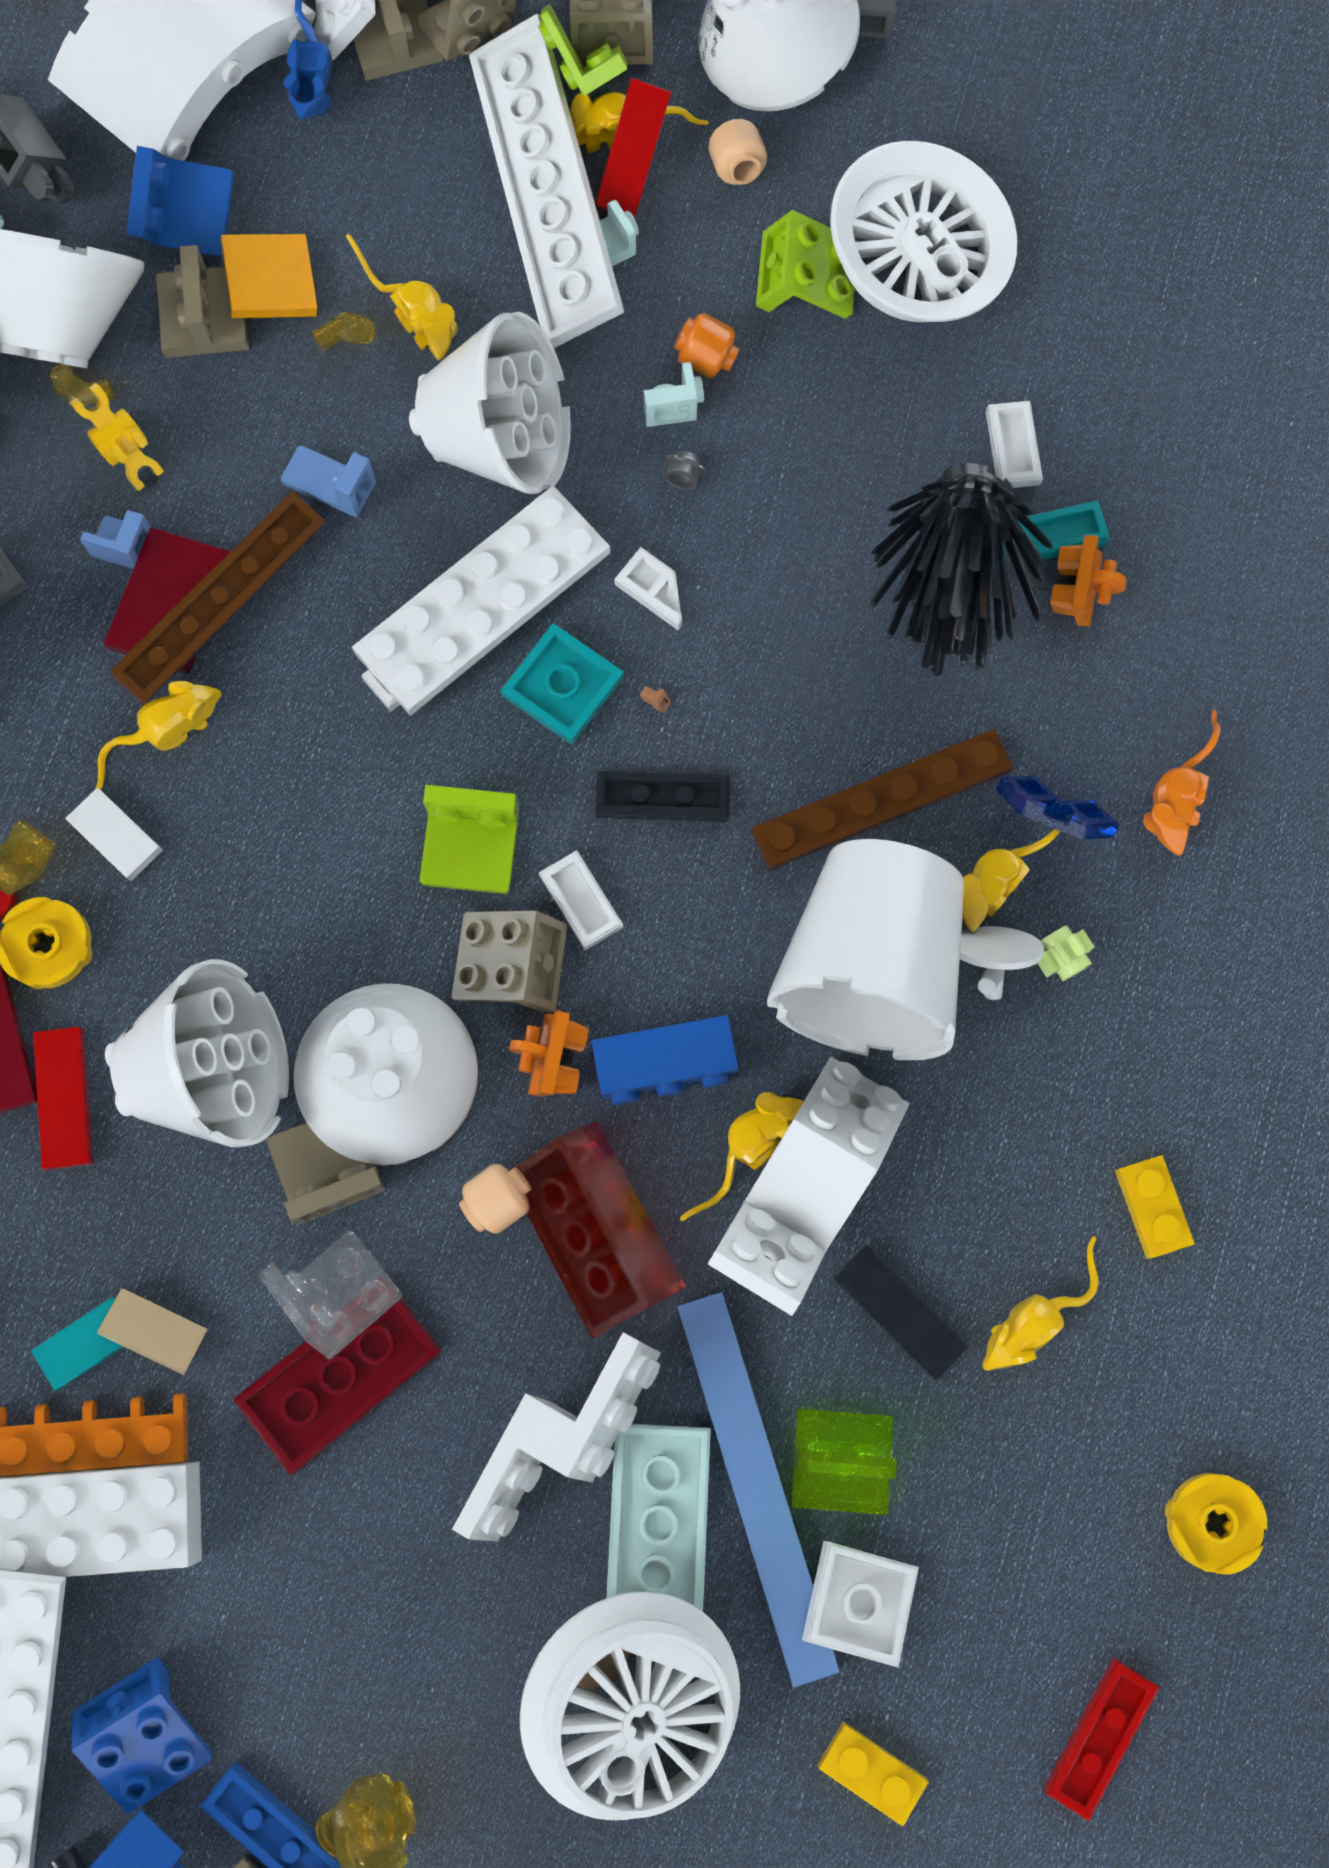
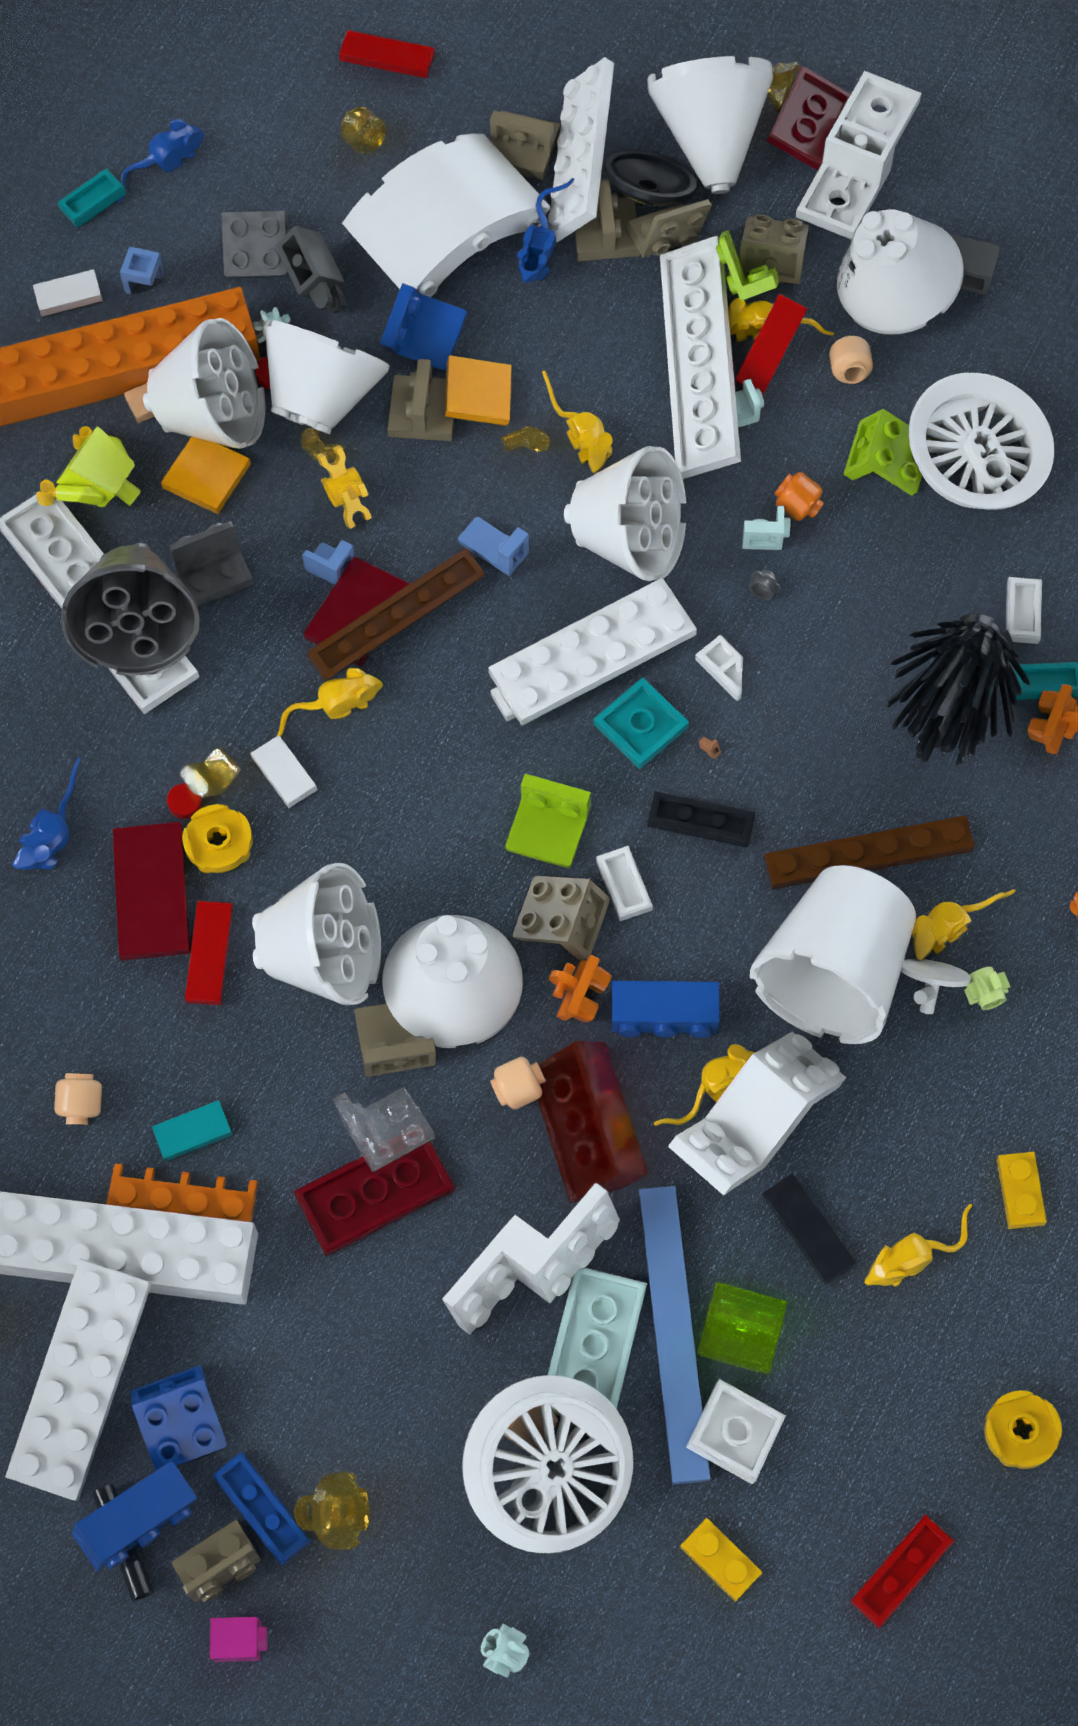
camera: 15 degrees right, 10 degrees down
tan tile [97,1288,208,1375] -> none
clear blue tile [996,776,1120,840] -> none

